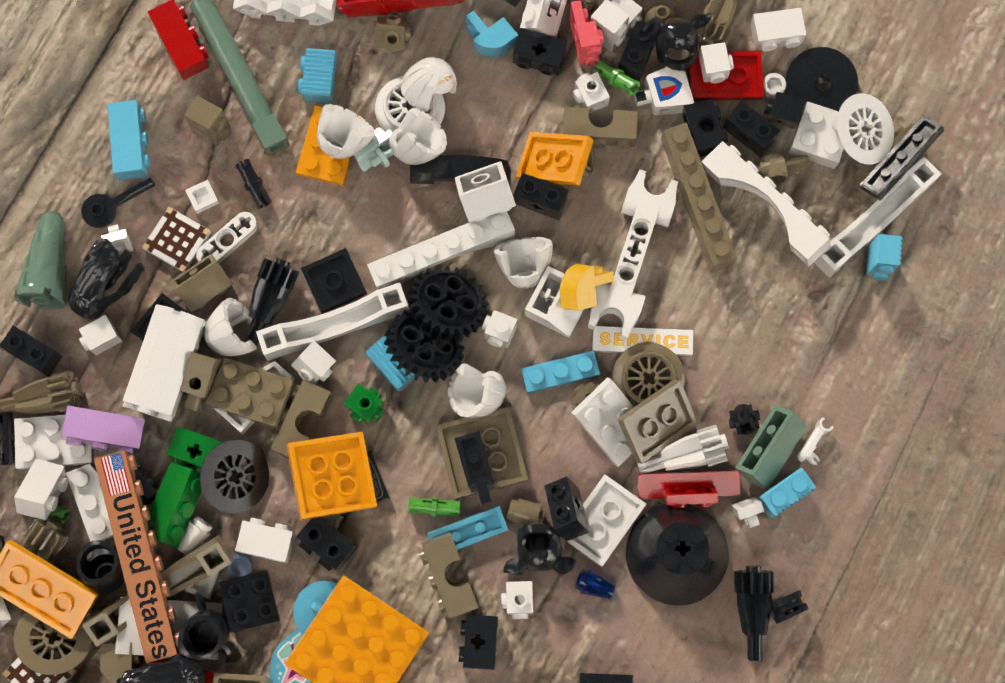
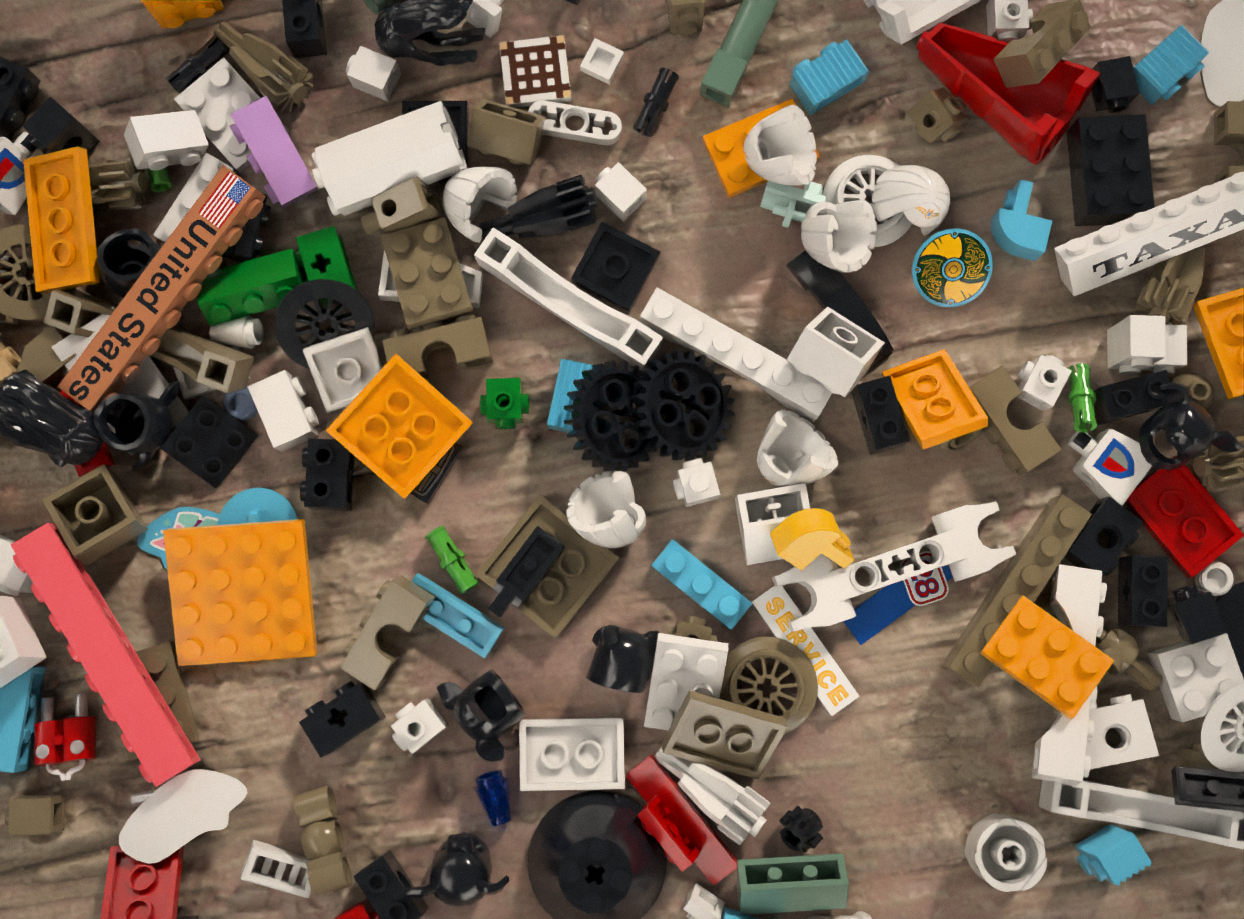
camera: 55 degrees right, 5 degrees up
white brick [291,341,336,384] -> none
dark tan brick [507,498,546,526] -> none
black brick [513,28,567,76] -> none
black brick [544,476,590,542] -> none
coral plate [569,0,604,66] -> none
white brick [698,42,733,84] -> none
none -> white tile [303,327,383,413]
none -> black piece [404,832,509,906]
none -> black piece [586,625,660,693]
none -> white brick [595,162,647,222]
none -> blue sticker [843,551,953,645]
none -> shield [912,228,993,307]
none -> white brick [964,813,1047,892]
none -> light orange plate [980,595,1115,719]
none -> white brick [1085,694,1159,769]

